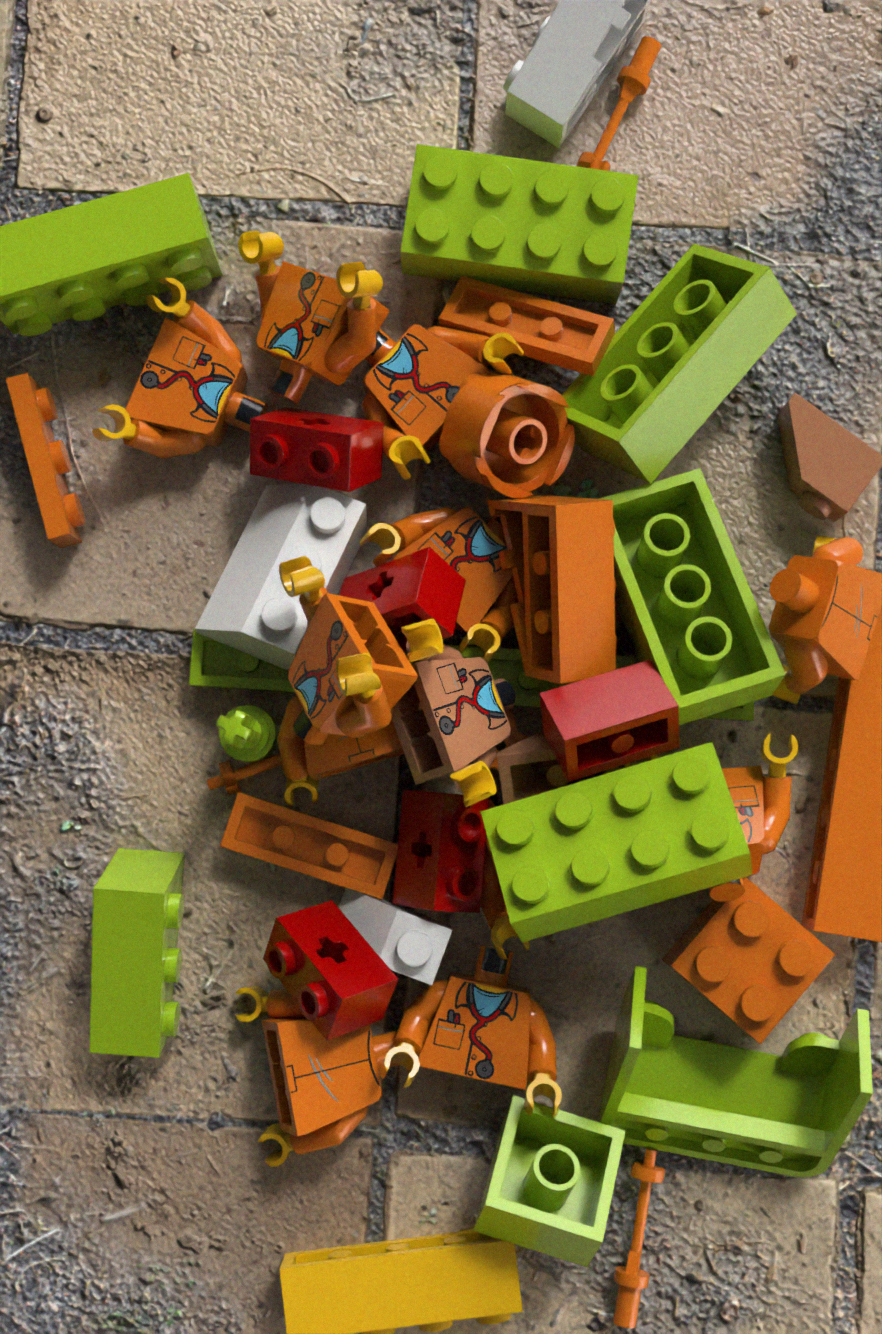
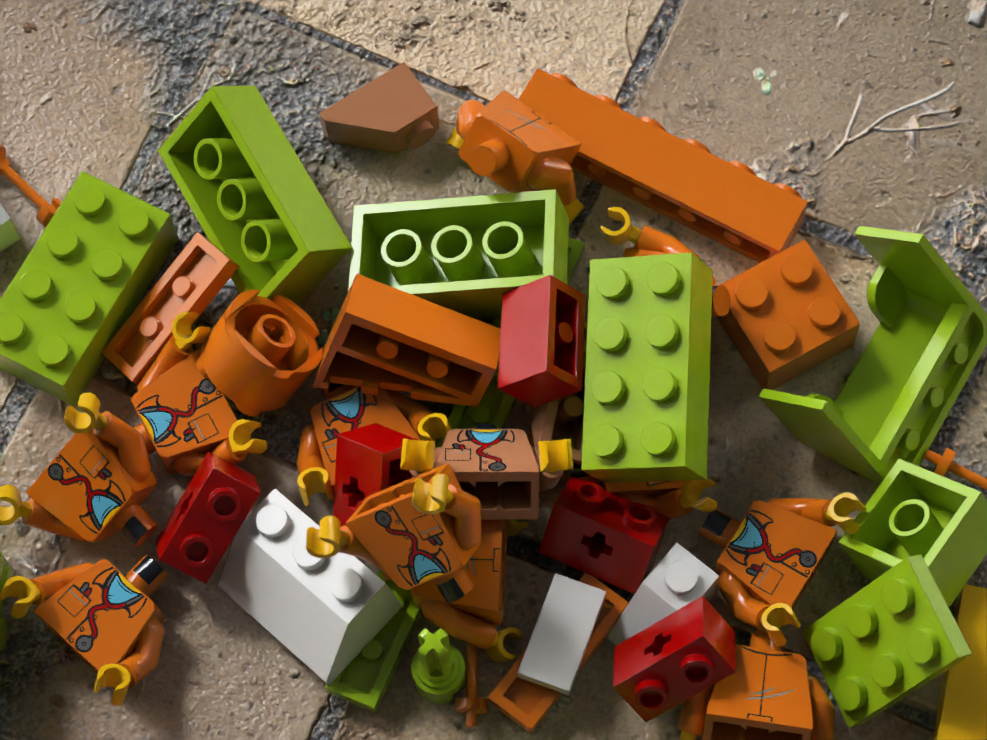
camera: 65 degrees left, 15 degrees down
none -> white tile [517,573,606,696]
none -> lime plate [802,554,972,728]

